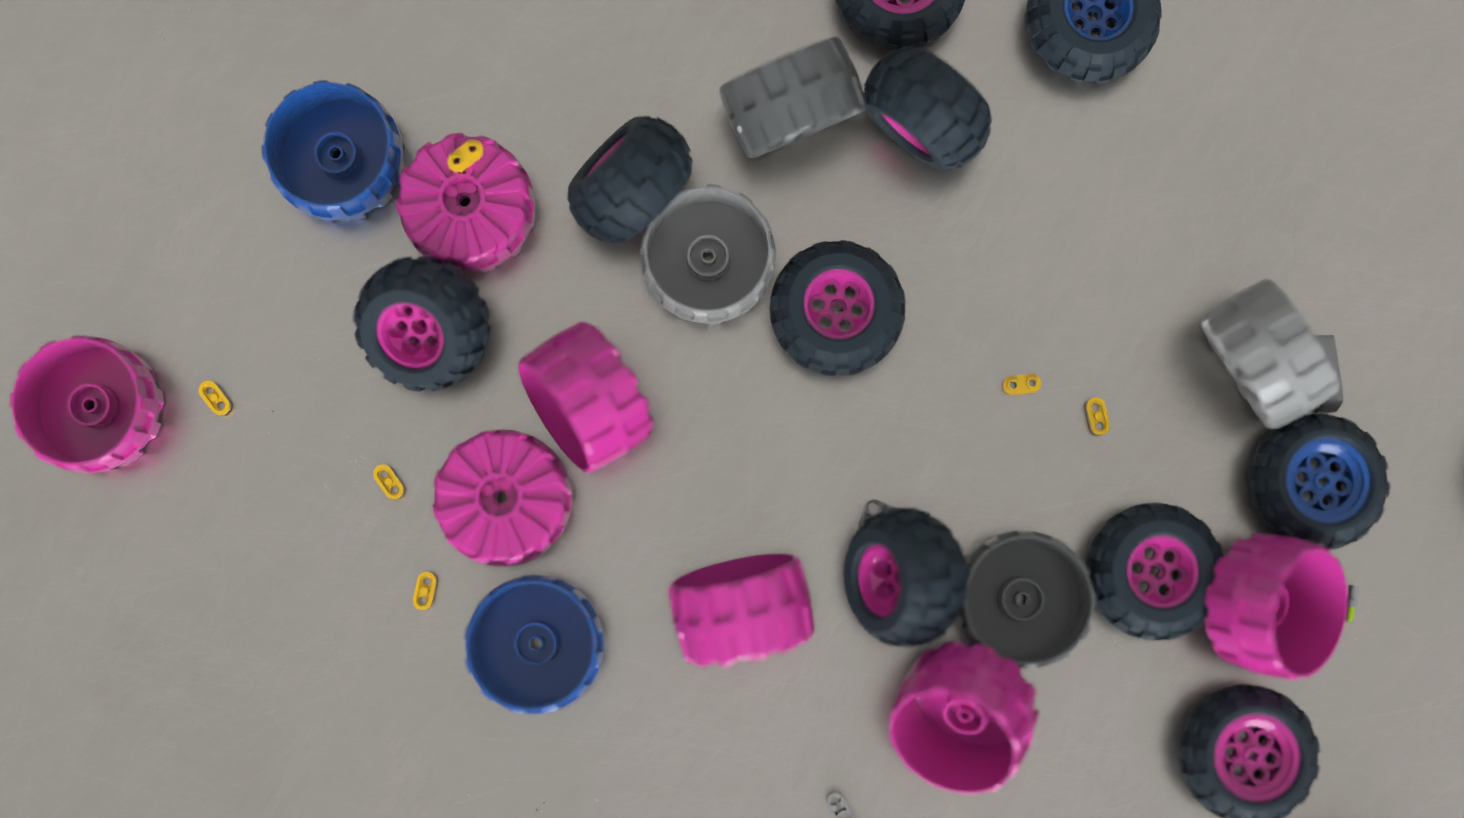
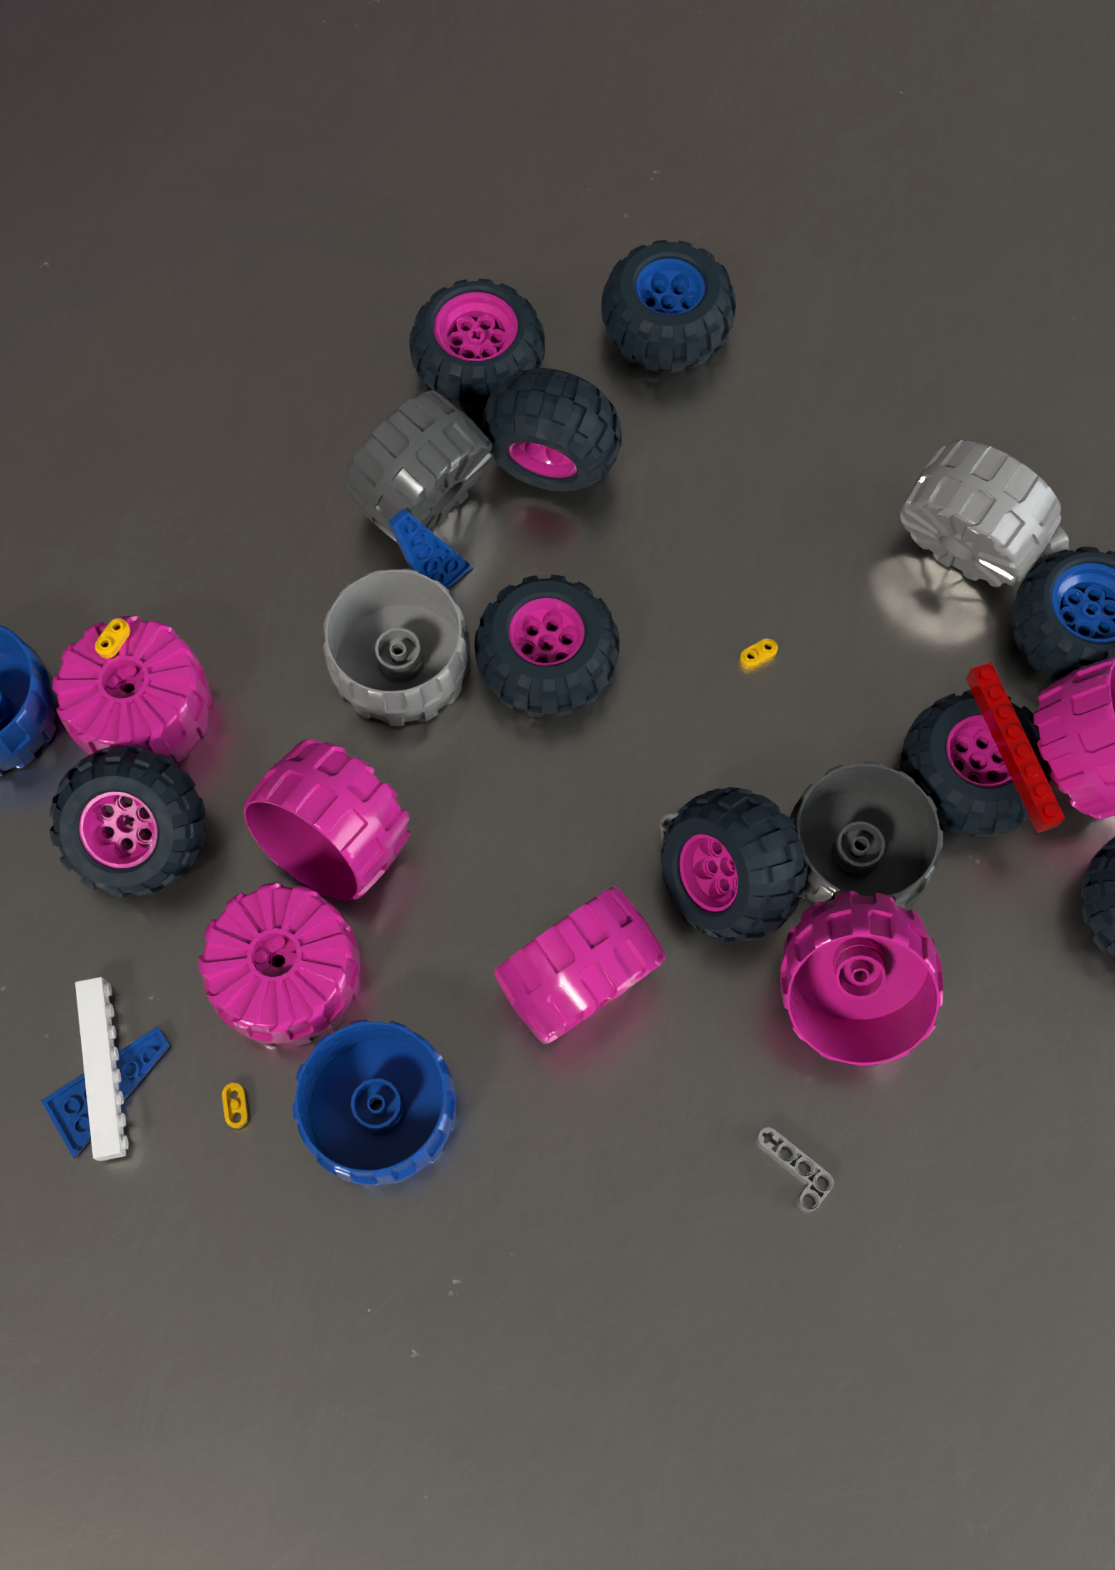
camera: 25 degrees left, 15 degrees down
yellow plate [373,464,405,499] -> none
black wheel [567,116,693,243] -> none
yellow plate [1085,397,1110,435] -> none
none -> blue wing [41,1026,170,1158]
none -> white brick [75,977,128,1161]
none -> blue wing [388,509,474,589]
none -> red brick [966,662,1065,833]

